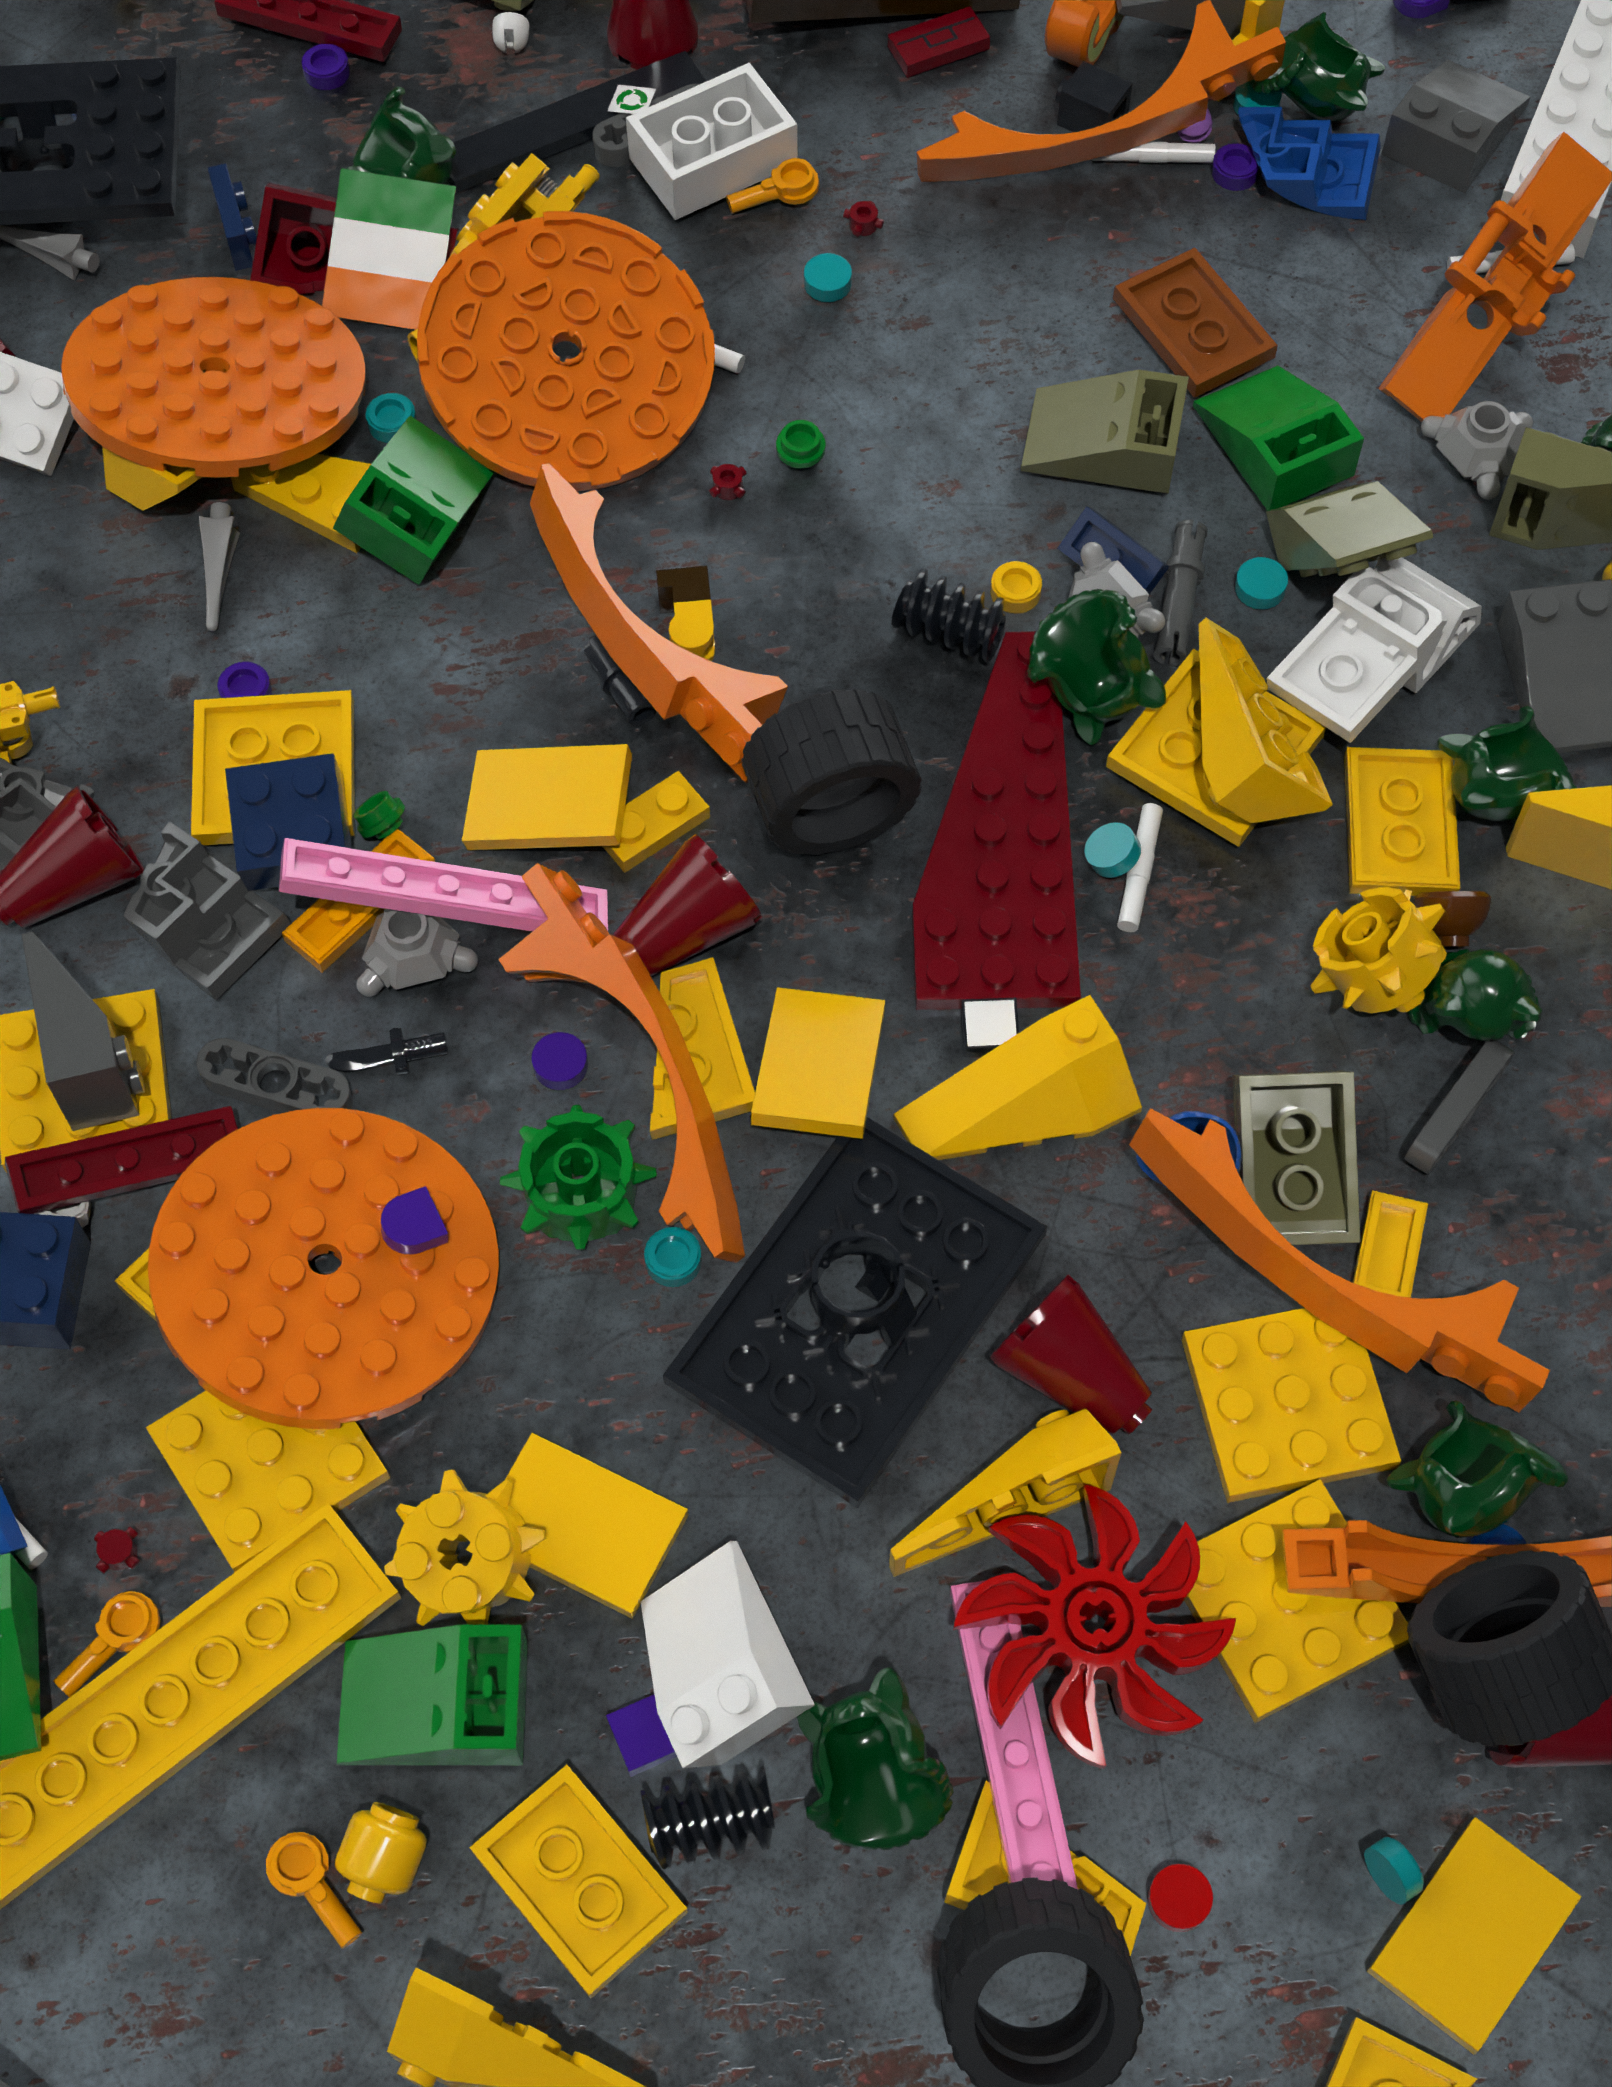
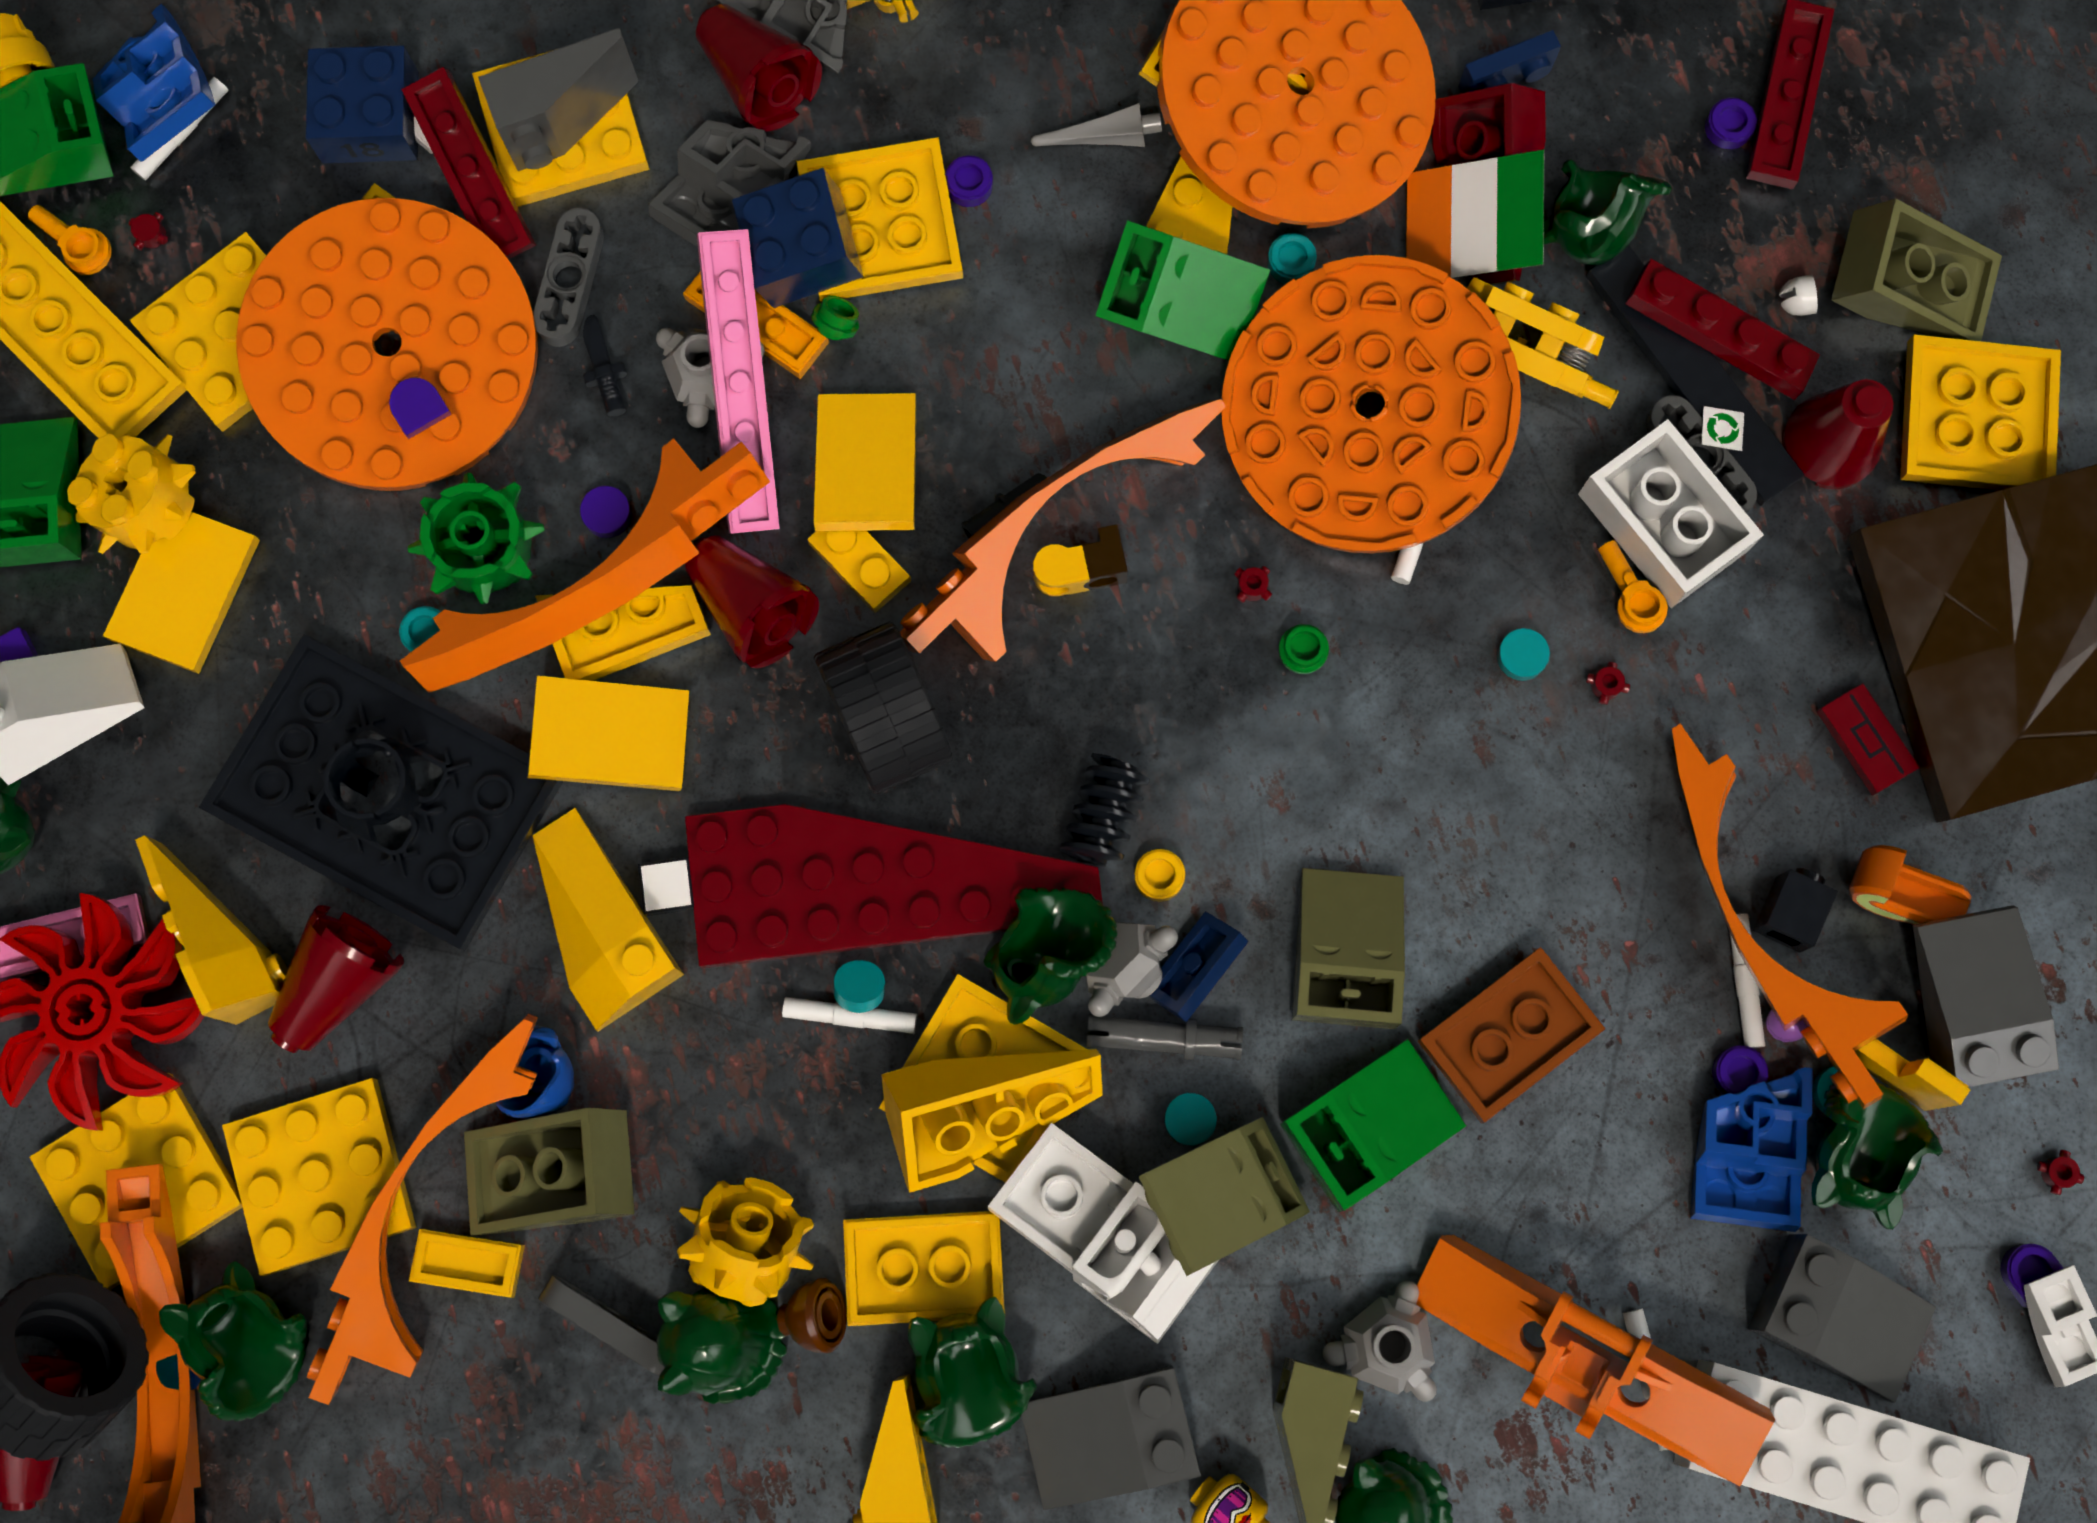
camera: 85 degrees right, 15 degrees up
none -> dark red plate [1625,258,1820,400]

